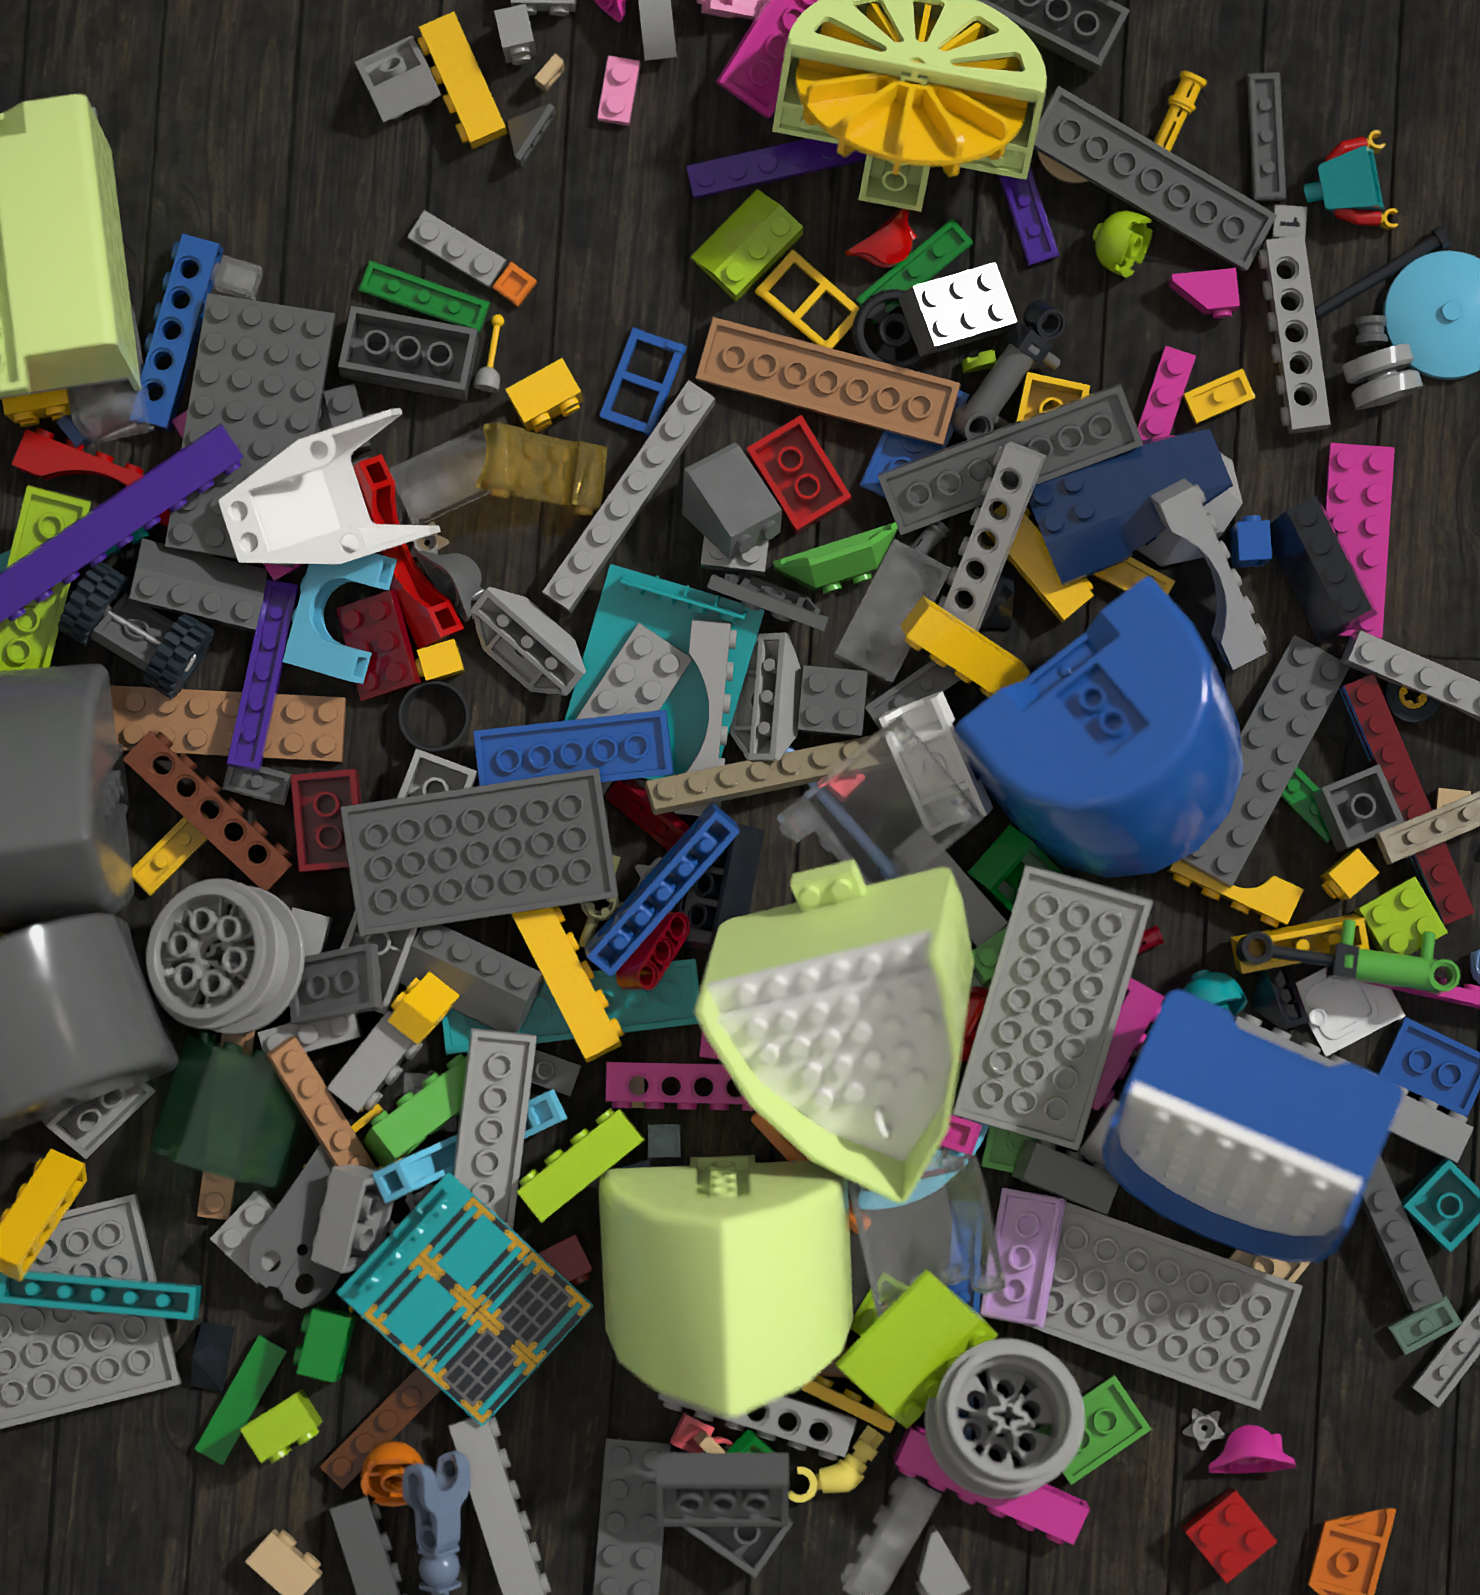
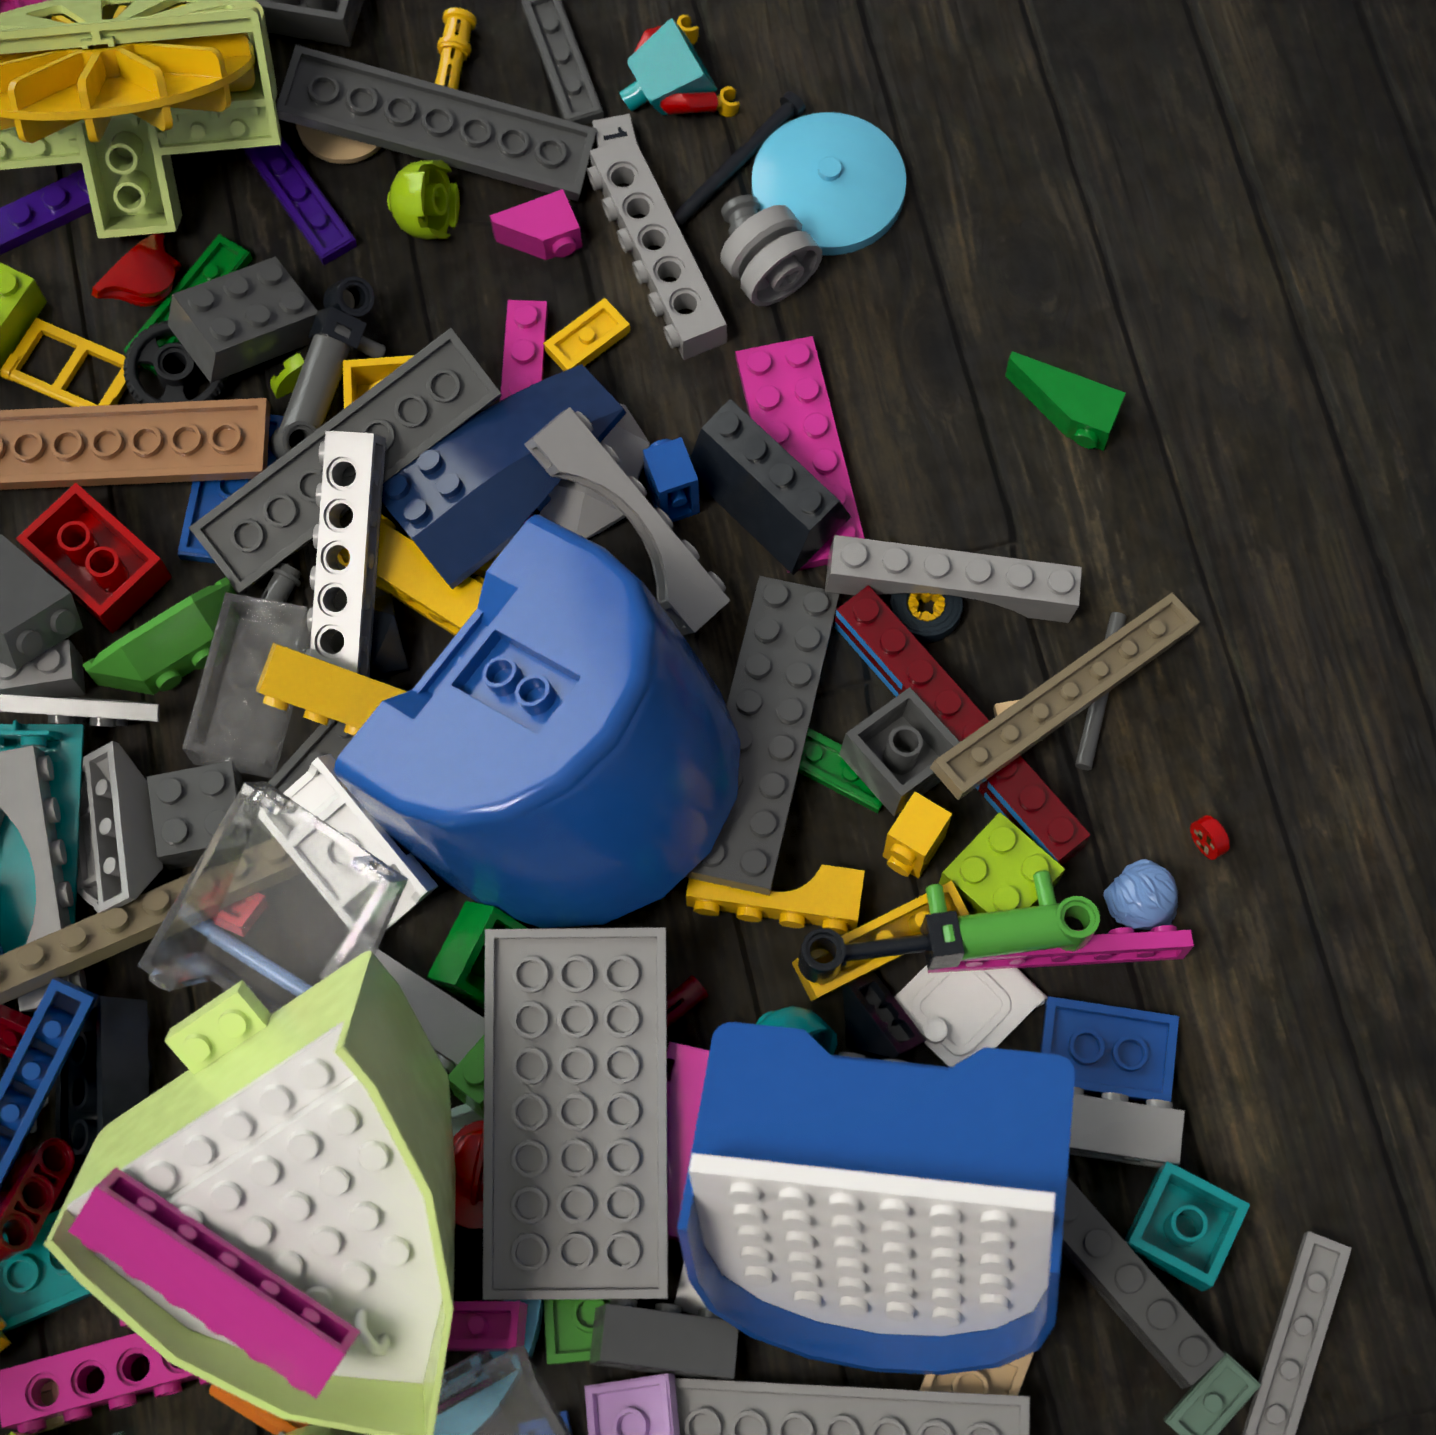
camera: 15 degrees left, 15 degrees down
none -> dark pink brick [68,1167,361,1398]

